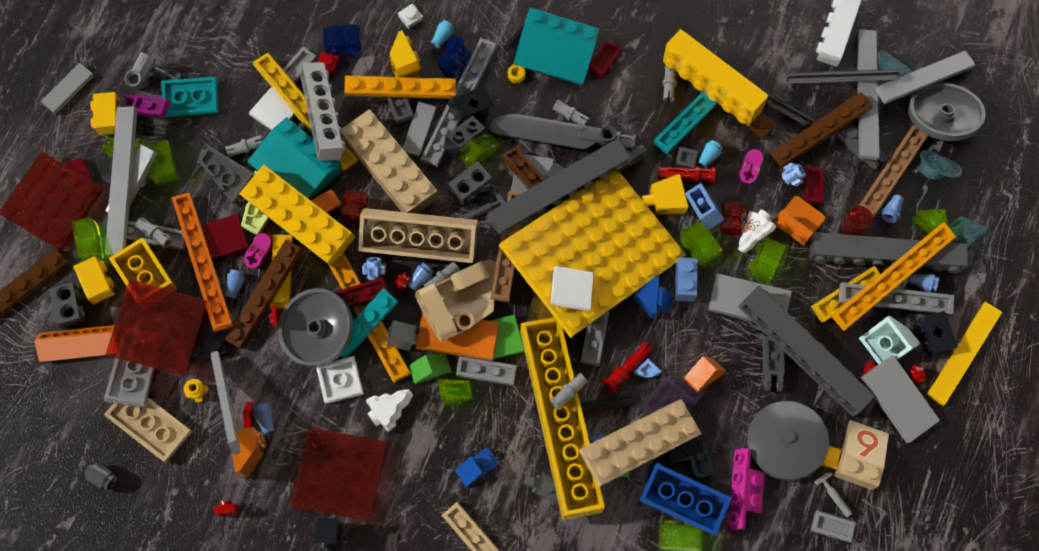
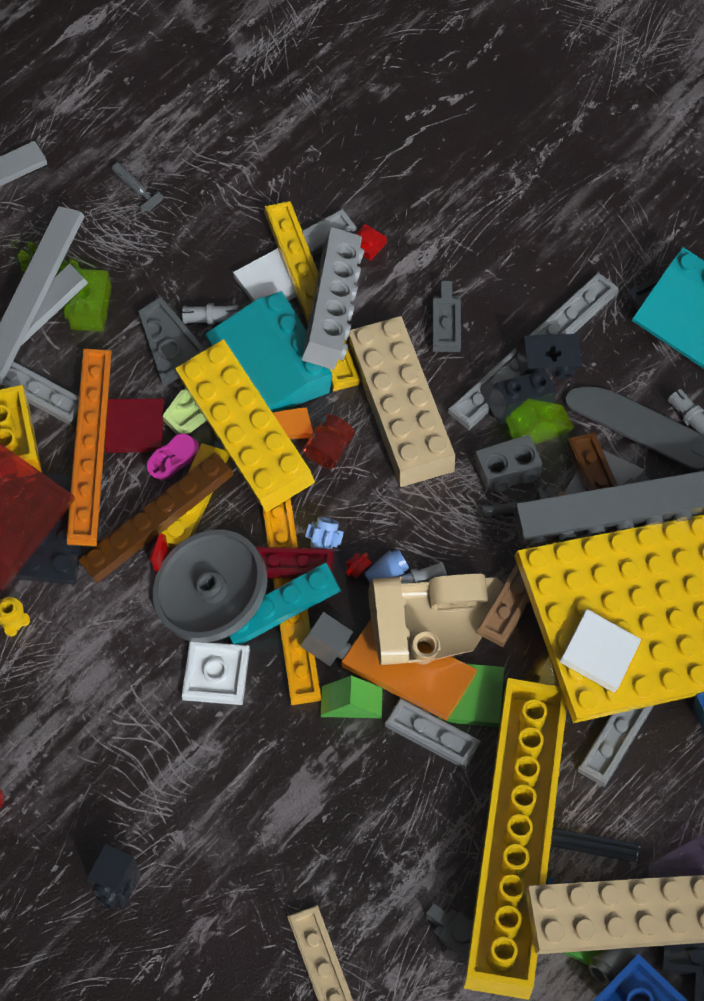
camera: 25 degrees right, 10 degrees down
yellow brick [90,92,121,135] -> none
magenta hinge [121,94,171,119] -> none
light grey piece [125,52,156,90] -> none
light grey pin [135,217,172,248] -> none
teal tile [161,77,219,117] -> none
light grey tile [210,351,241,455] -> none
medium blue cone [225,269,246,299] -> none
orange slope [232,427,266,479] -> none
red tile [242,402,254,429] -> none
medium blue cone [252,403,274,434] -> none
clear red plate [290,427,387,522] -> none
clear blue brick [323,24,362,56] -> none
light orange plate [344,76,456,99] -> none
tan brick [358,208,478,263] -> none
white rock [366,389,413,432] -> none
yellow slope [390,31,421,78] -> none
white plate [398,4,423,29] -> none
light grey tile [402,102,436,158] -> none
medium azure cone [431,20,455,48] -> none
clear blue brick [438,36,472,80] -> none
clear neon green slope [438,379,473,406] -> none
blue slope [455,447,499,488] -> none
yellow tile [508,65,526,83] -> none
light grey pin [550,373,588,410] -> none
red pin [603,342,653,393] -> none
light blue tile [634,358,662,378] -> none

